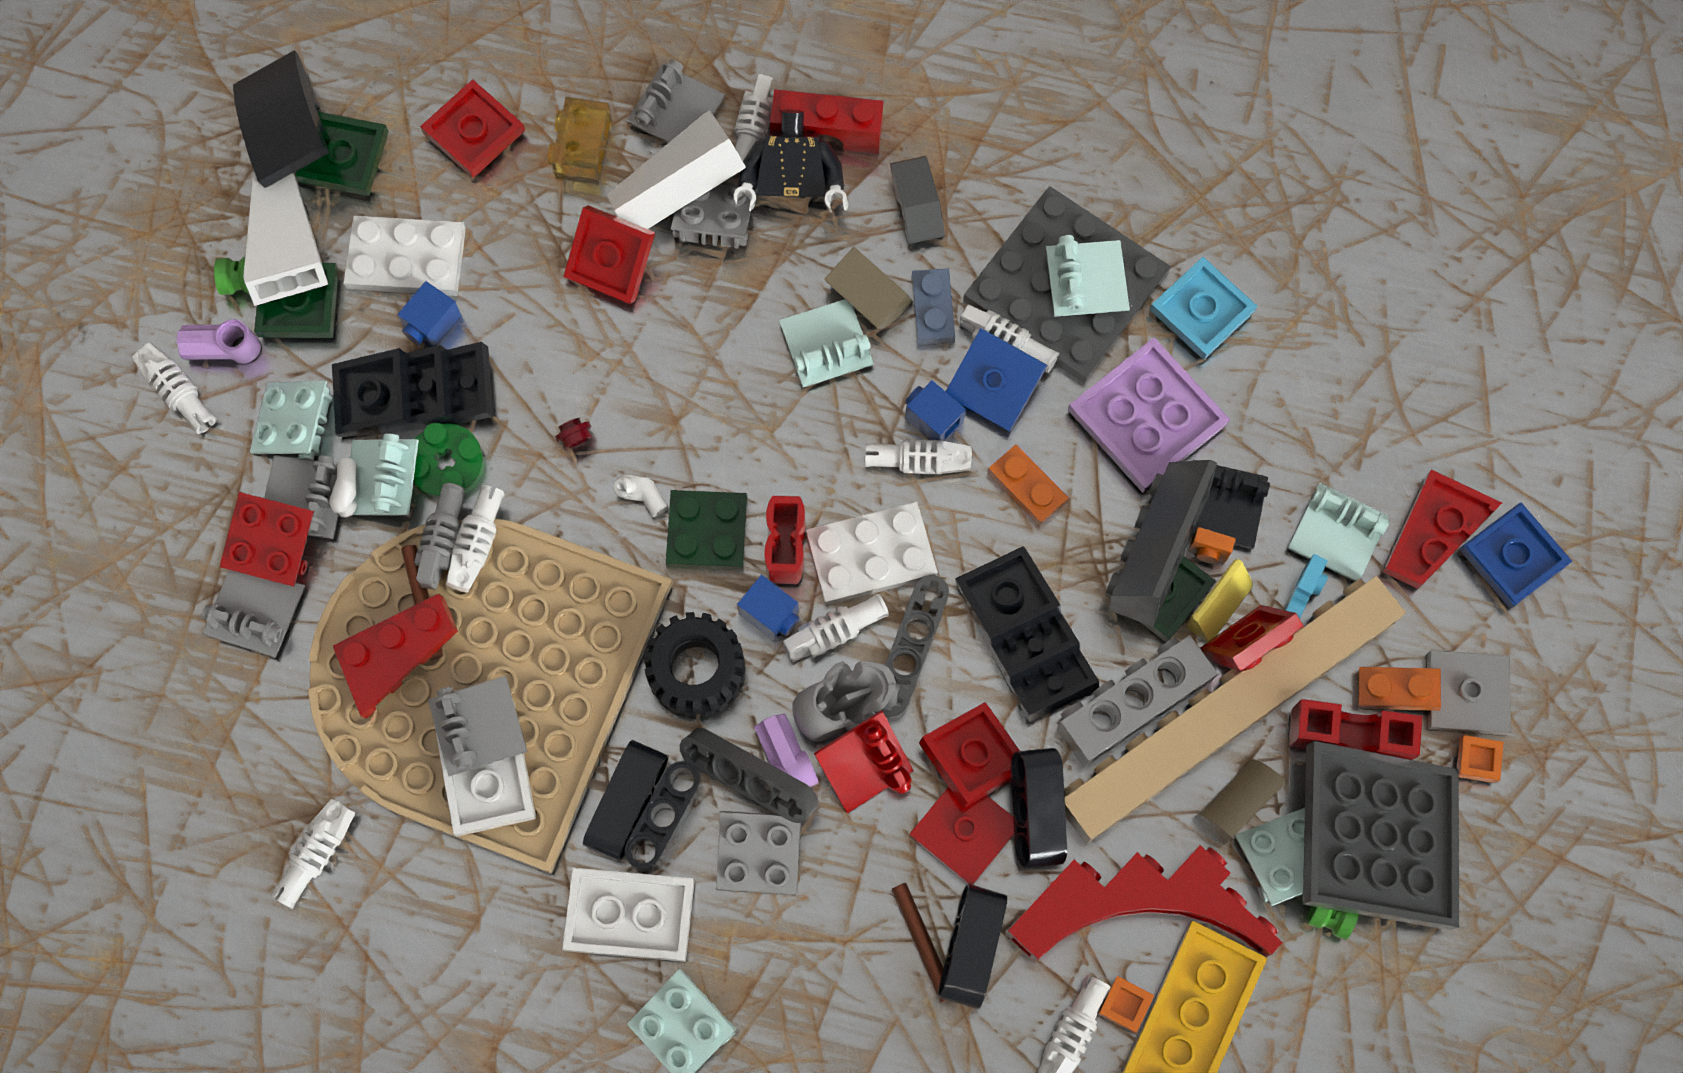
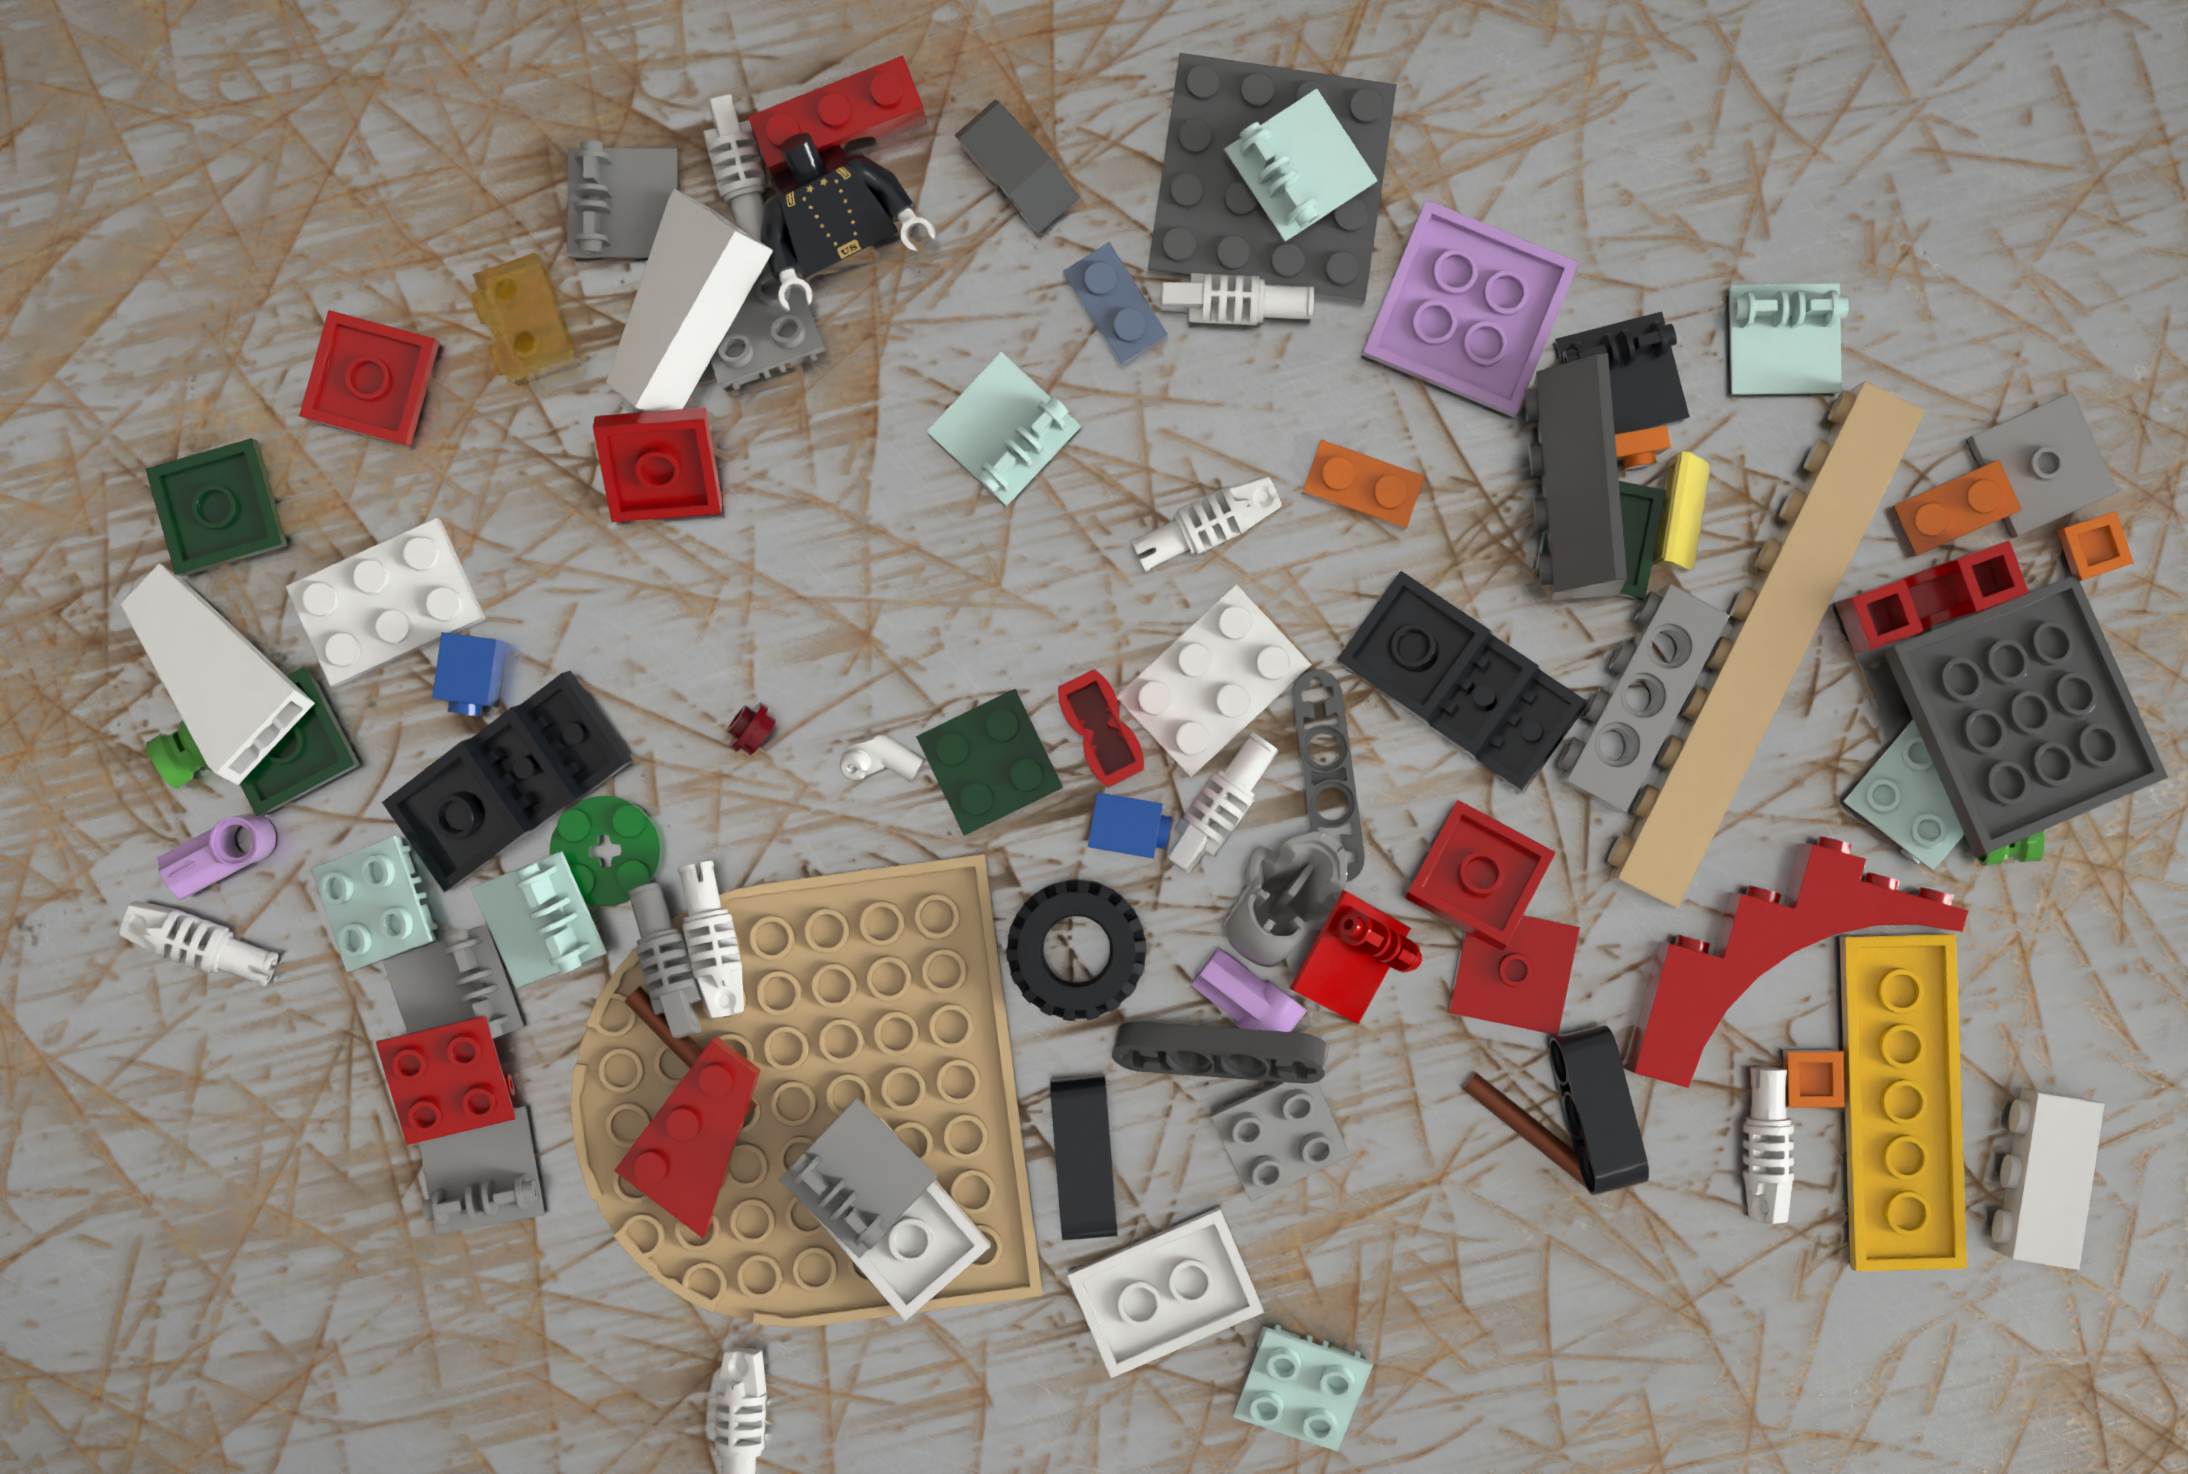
camera: 30 degrees left, 15 degrees up
black slope [233,50,329,188] -> none
white arm [329,458,357,518] -> none
black beam [625,761,703,874] -> none
dark tan brick [824,246,913,329] -> none
blue brick [905,380,966,441] -> none
blue plate [946,328,1048,432] -> none
black beam [1011,748,1067,869] -> none
medium azure plate [1150,257,1258,360] -> none
dark tan brick [1195,759,1287,845] -> none
red plate [1200,605,1304,671] -> none
medium azure plate [1284,554,1328,619] -> none
red wing [1383,469,1502,589] -> none
blue plate [1459,502,1572,609] -> none

